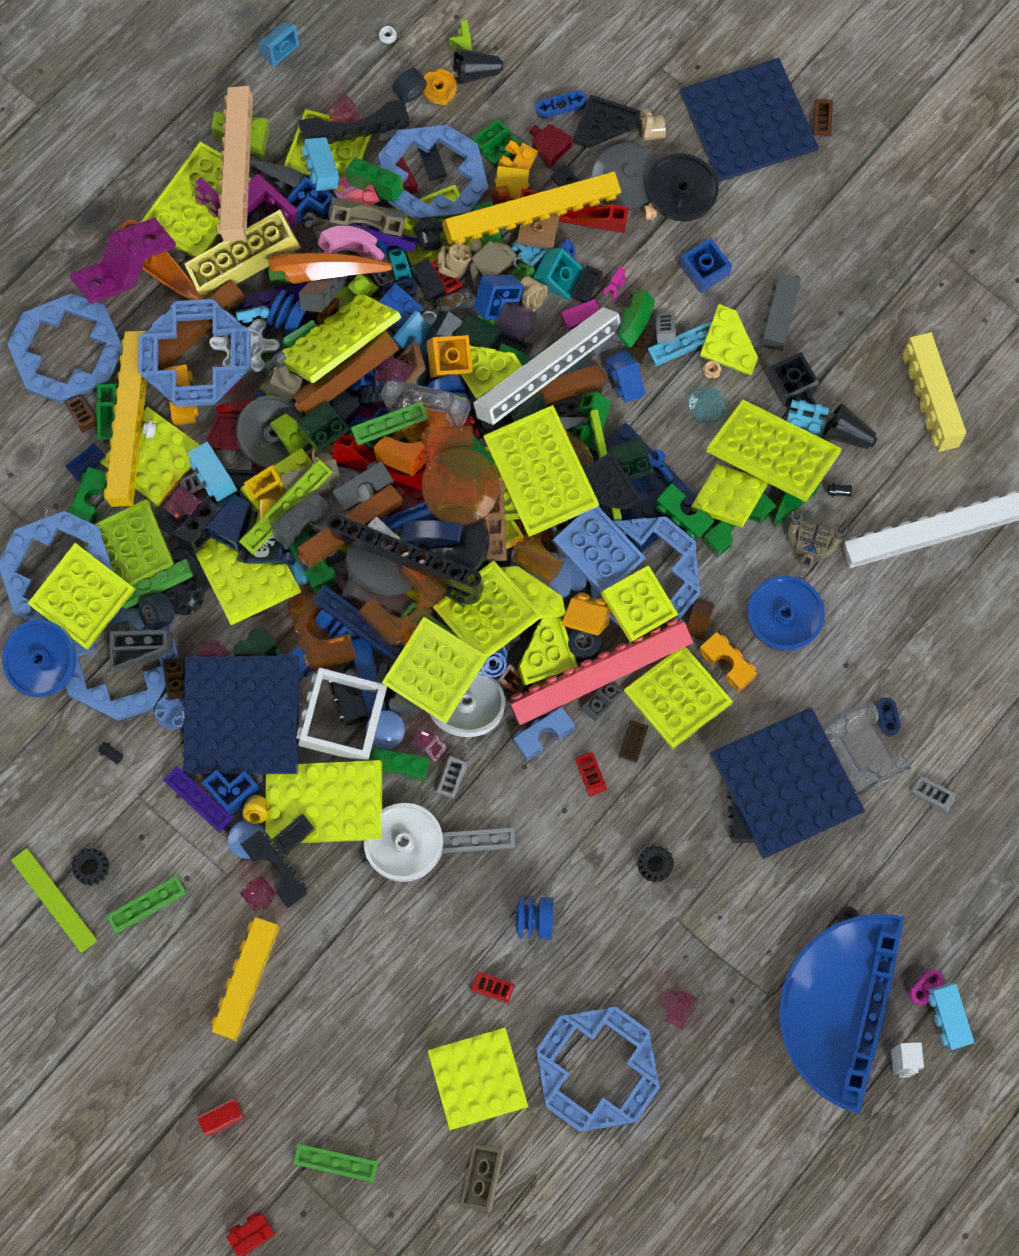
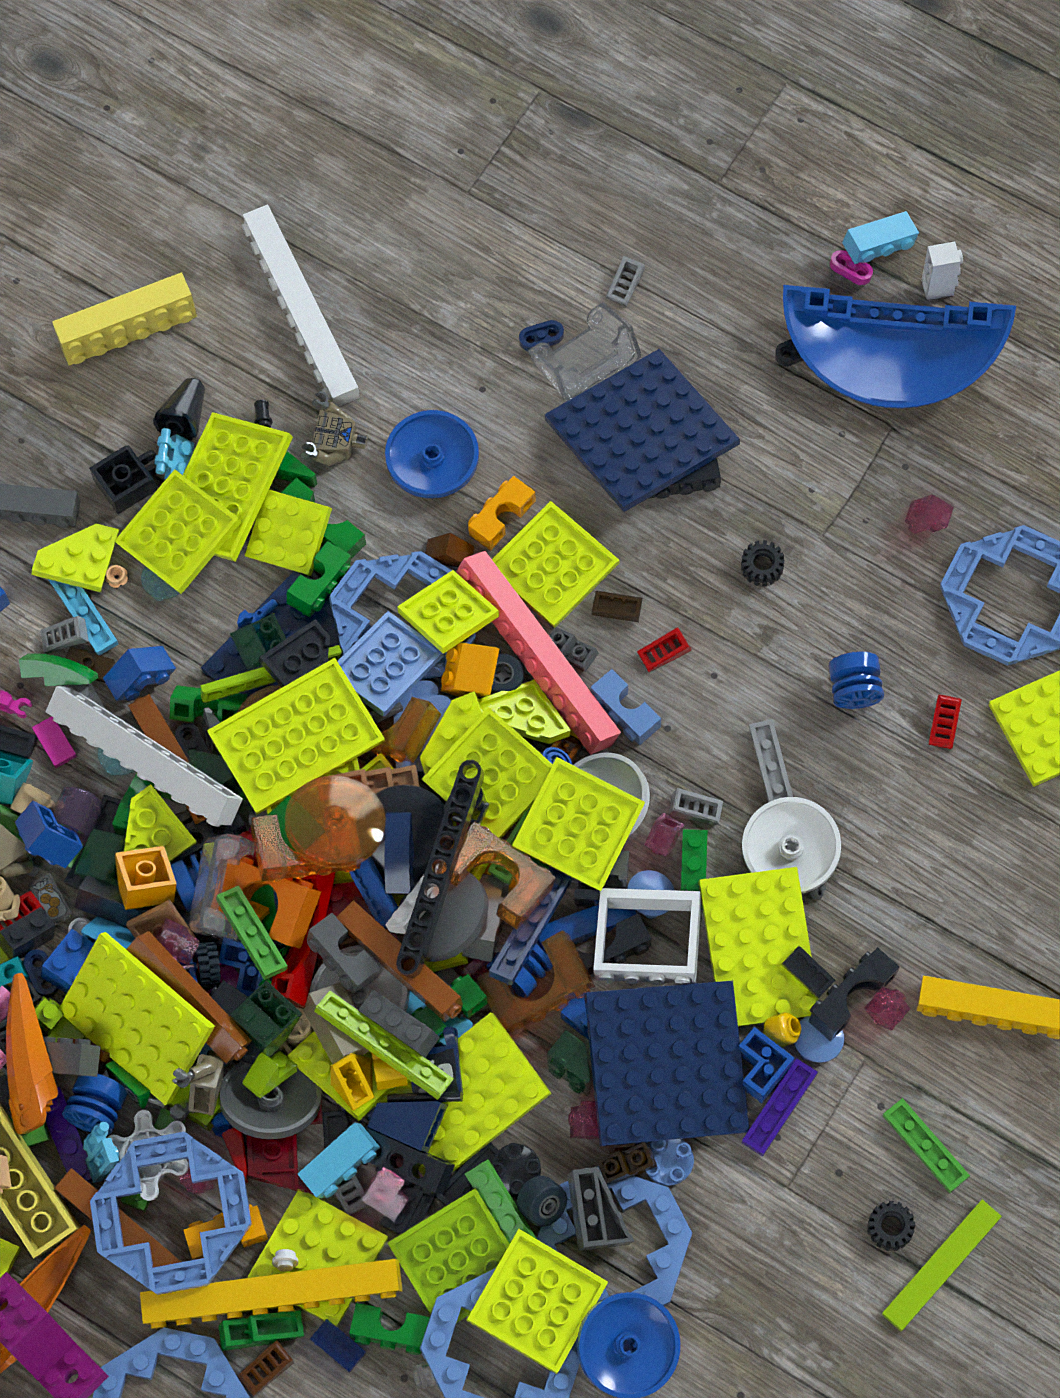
camera: 95 degrees left, 5 degrees down
black pin [98,742,124,765] -> none
none -> neon yellow plate [115,469,242,594]

